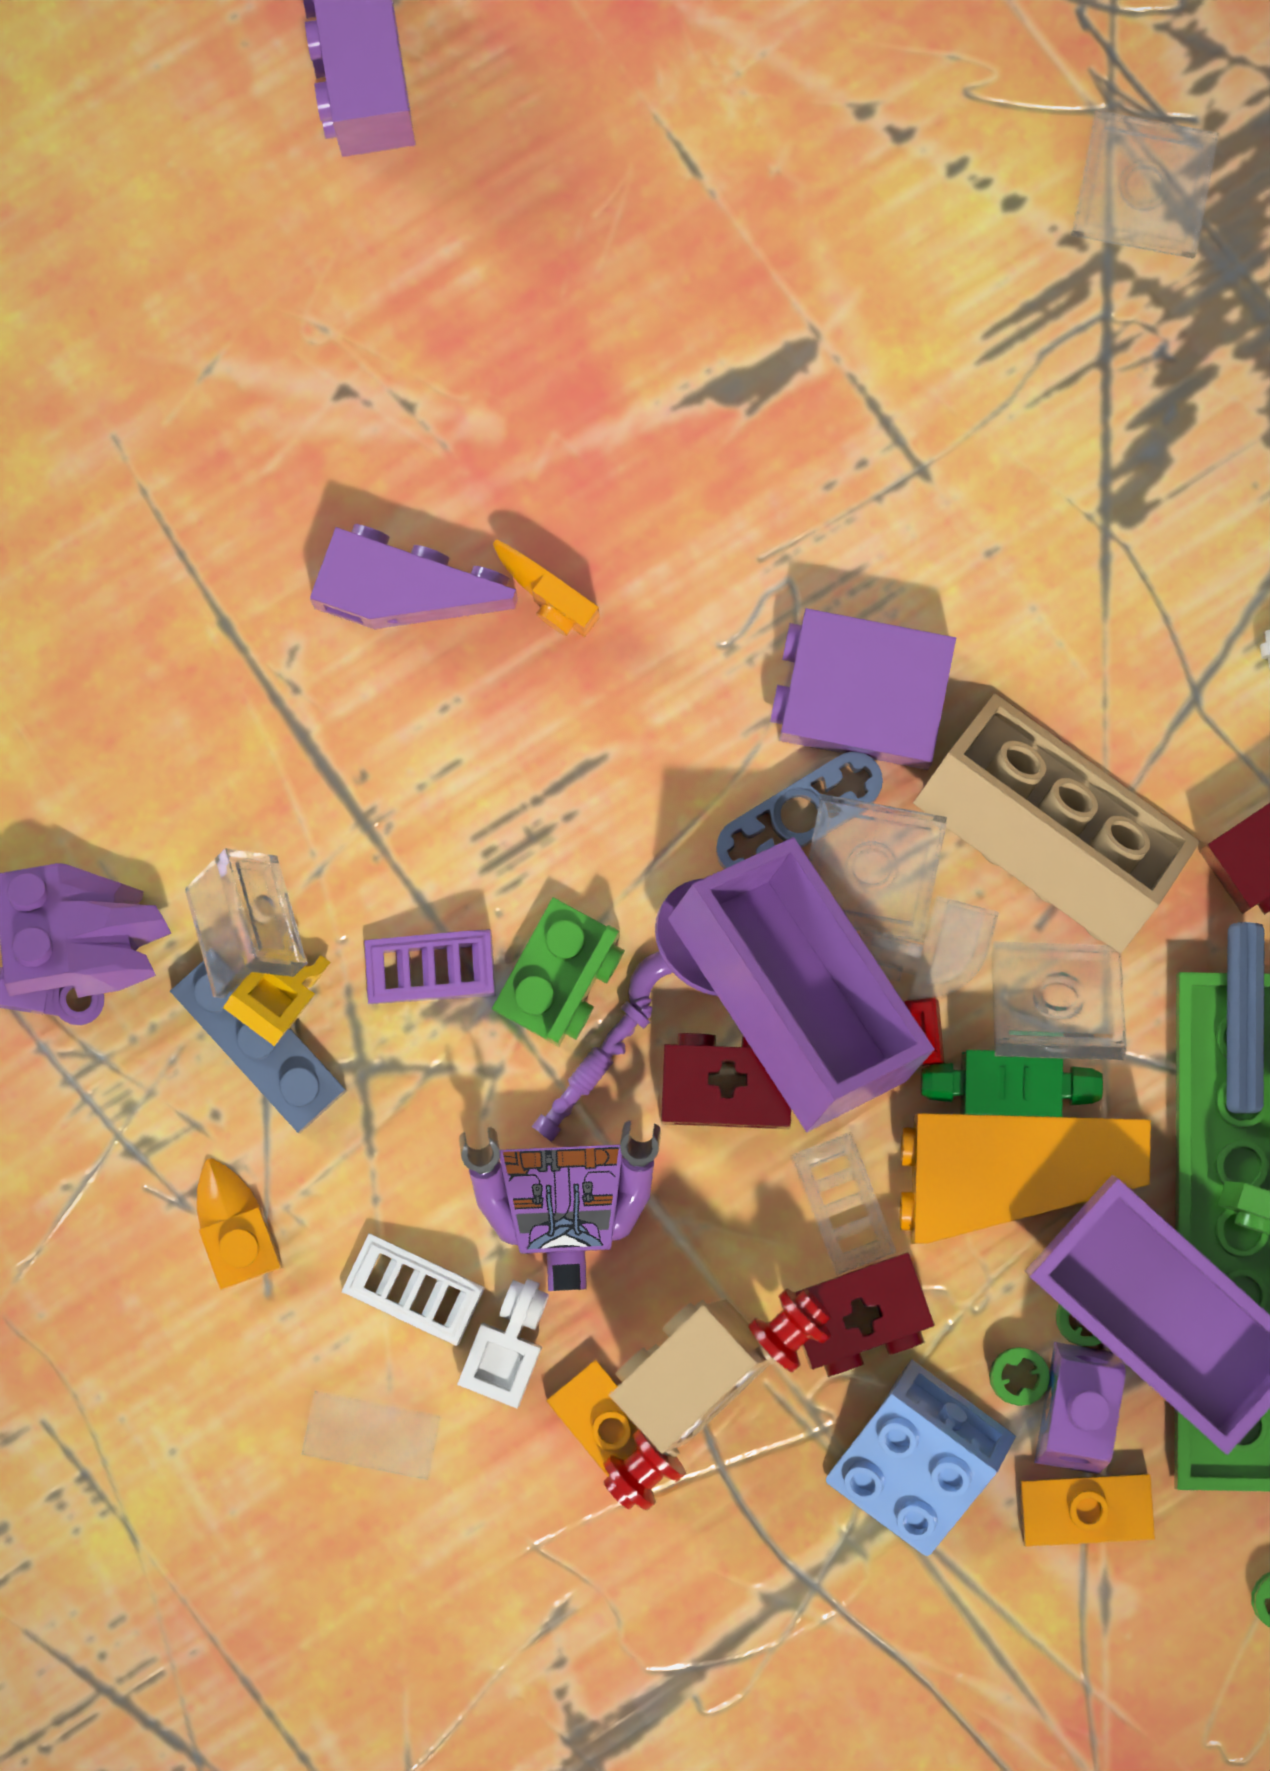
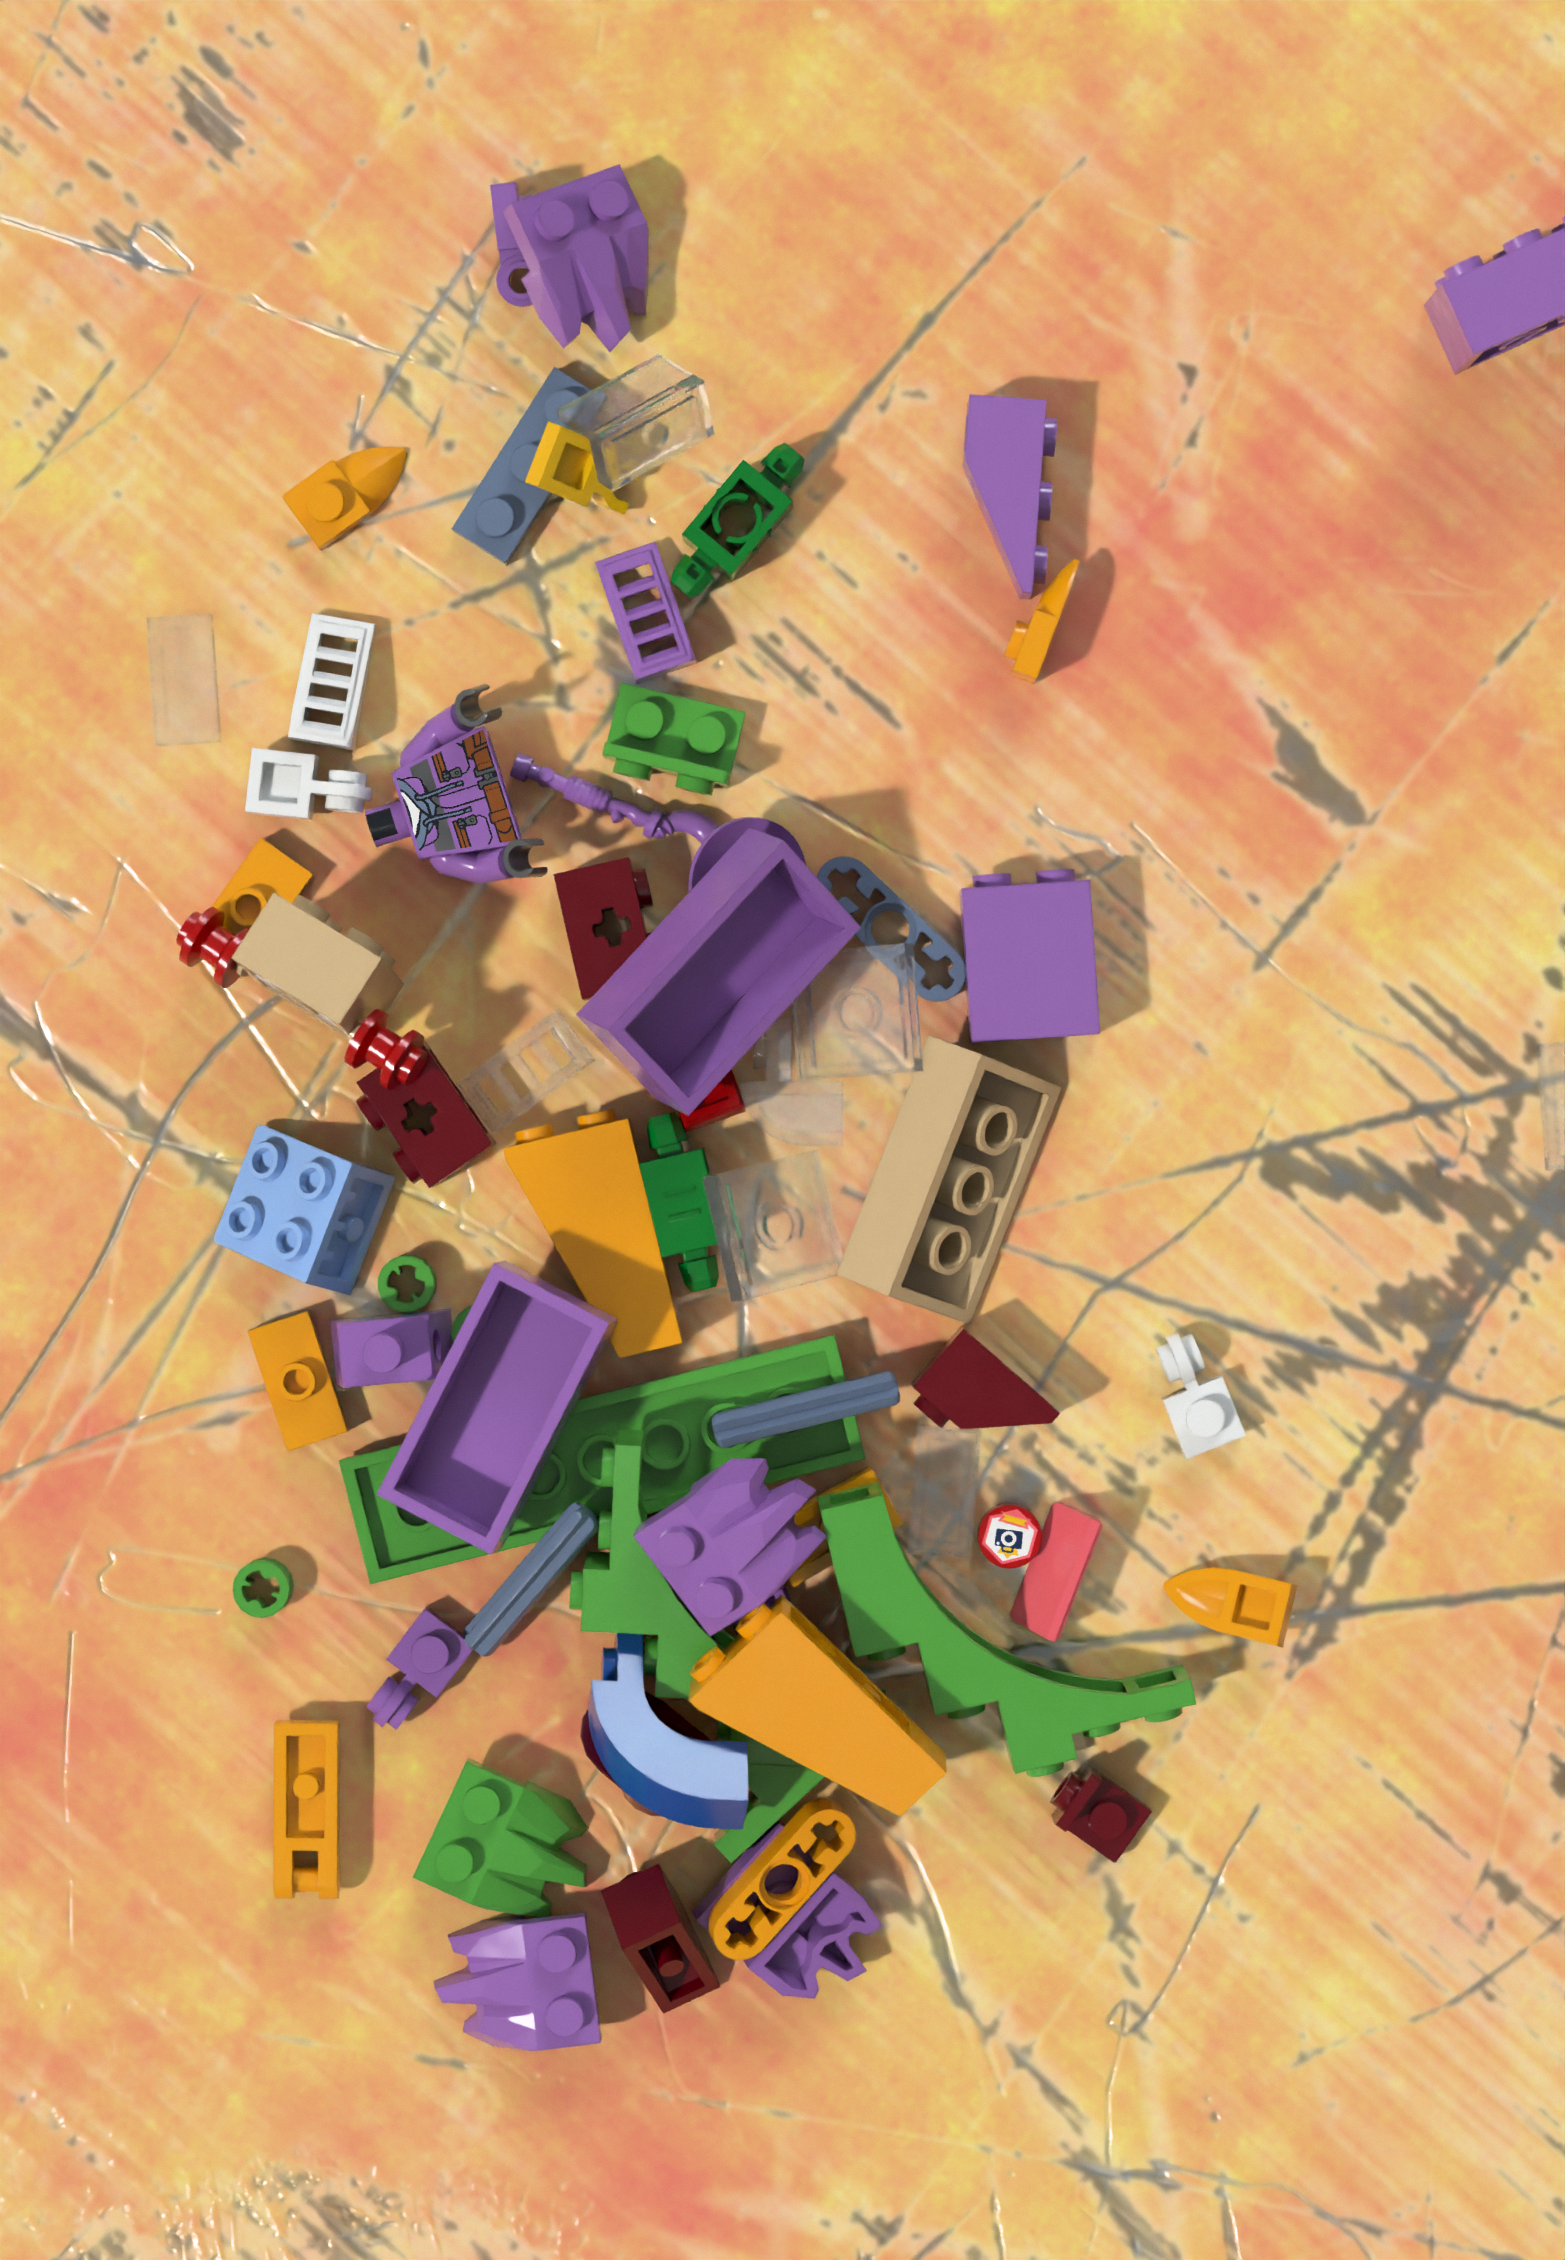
camera: 75 degrees right, 5 degrees up
none -> green piece [671,443,805,599]

